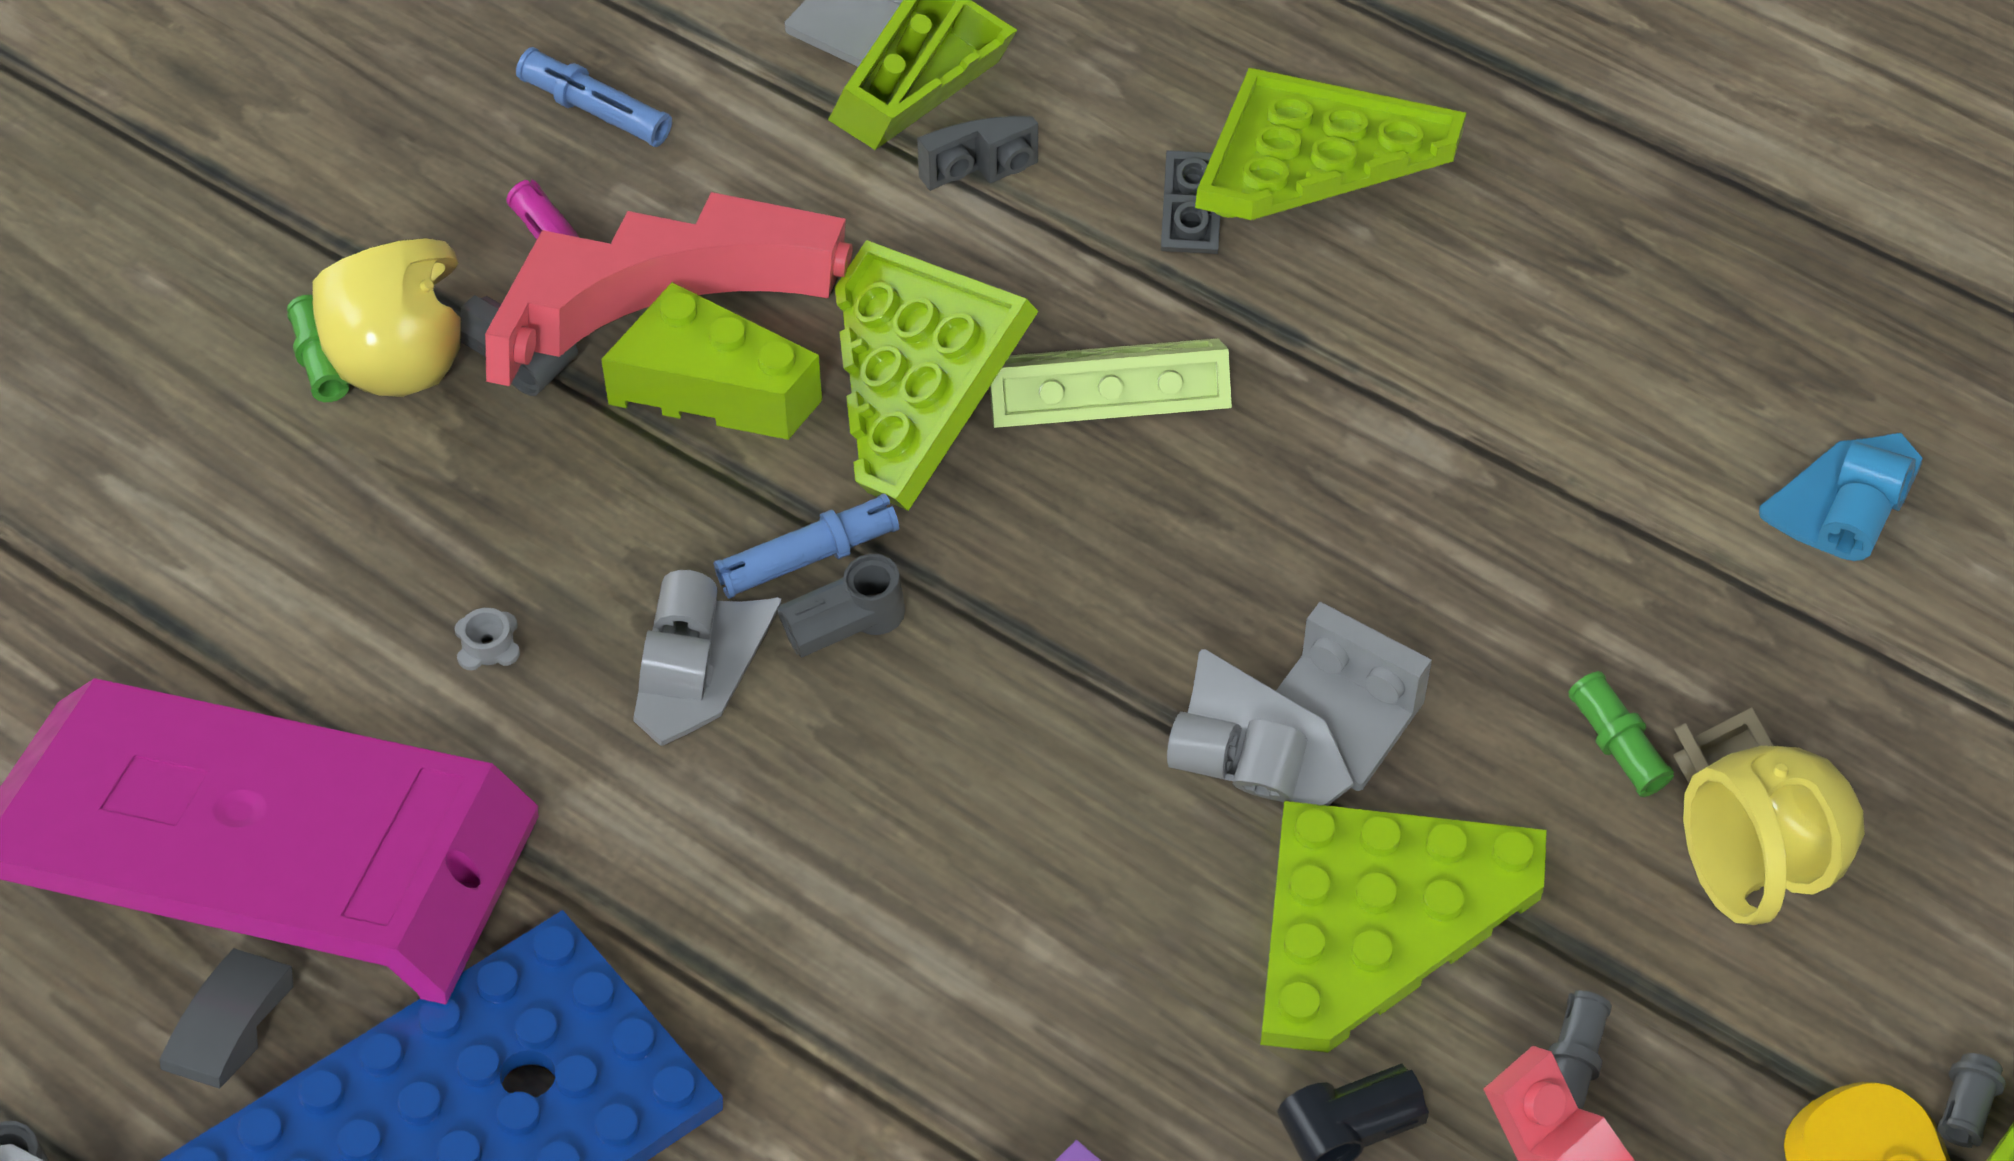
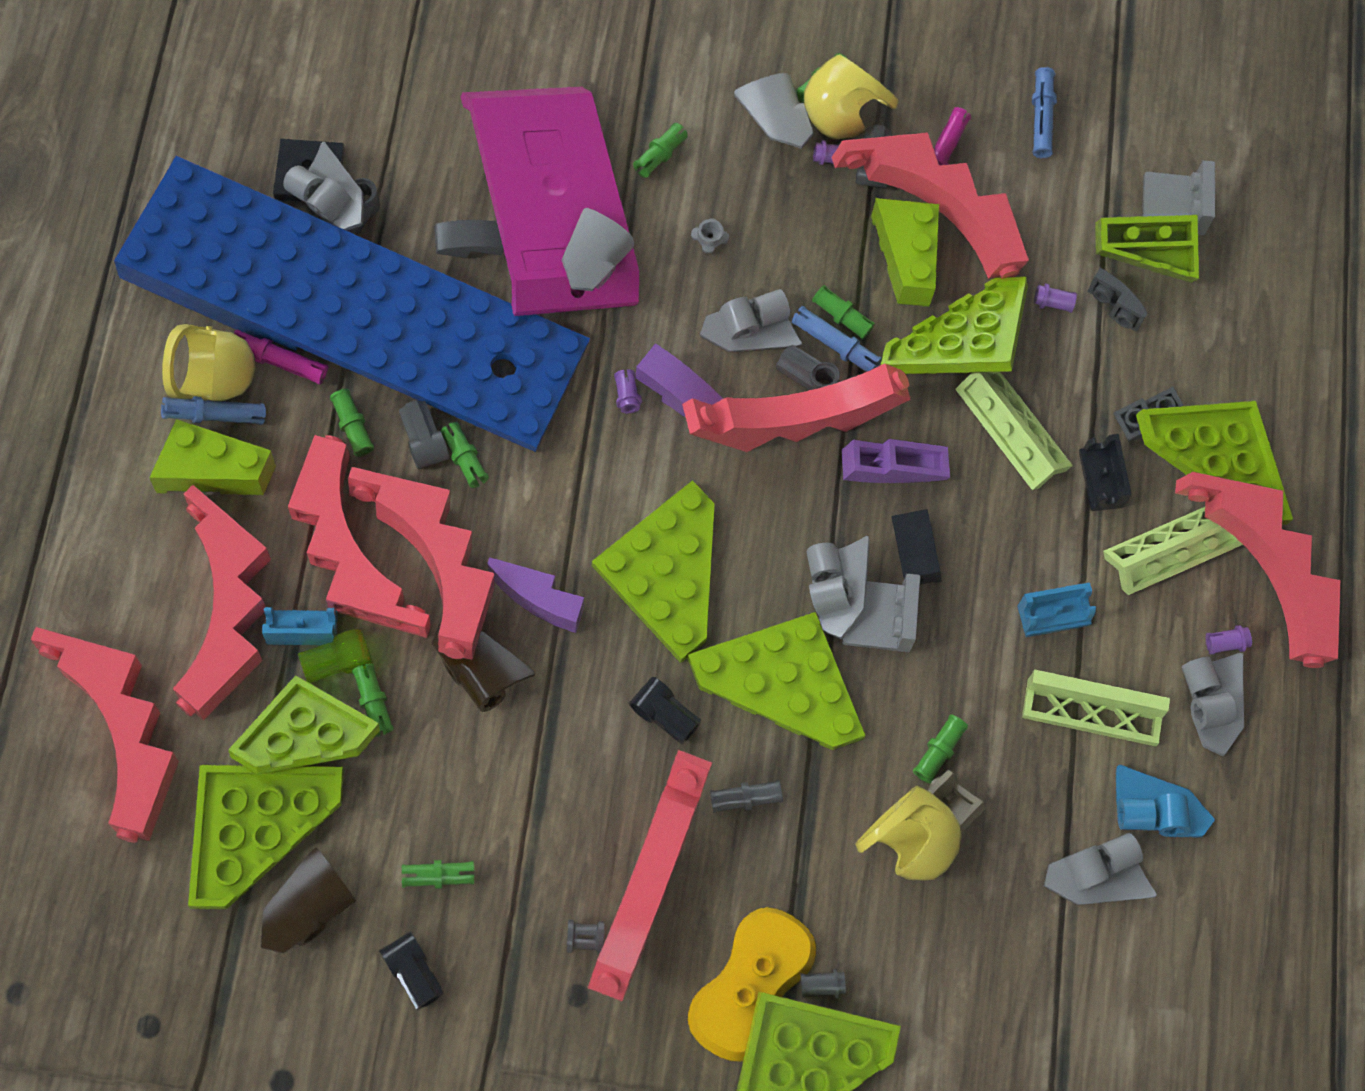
camera: 55 degrees right, 15 degrees up
none -> light grey panel [562,208,634,291]
none -> lime plate [591,480,715,663]
none -> medium lavender pin [614,369,642,414]
none -> bright green pin [633,123,688,178]
none -> medium lavender slope [636,343,723,417]
none -> coral arch [682,363,911,452]
none -> light grey panel [734,73,813,149]
none -> bright green pin [812,285,875,340]
none -> medium lavender pin [813,140,839,165]
none -> medium lavender slope [842,439,950,483]
none -> black hinge [891,509,942,585]
none -> dark azure hinge [1017,582,1096,637]
none -> yellowish green fence [1022,670,1170,746]
none -> medium lavender pin [1034,283,1077,313]
none -> light grey panel [1044,833,1157,905]
none -> black hinge [1079,434,1132,511]
none -> yellowish green fence [1103,507,1243,595]
none -> coral arch [1175,472,1341,668]
none -> light grey panel [1181,653,1244,756]
none -> medium lavender pin [1205,625,1252,654]

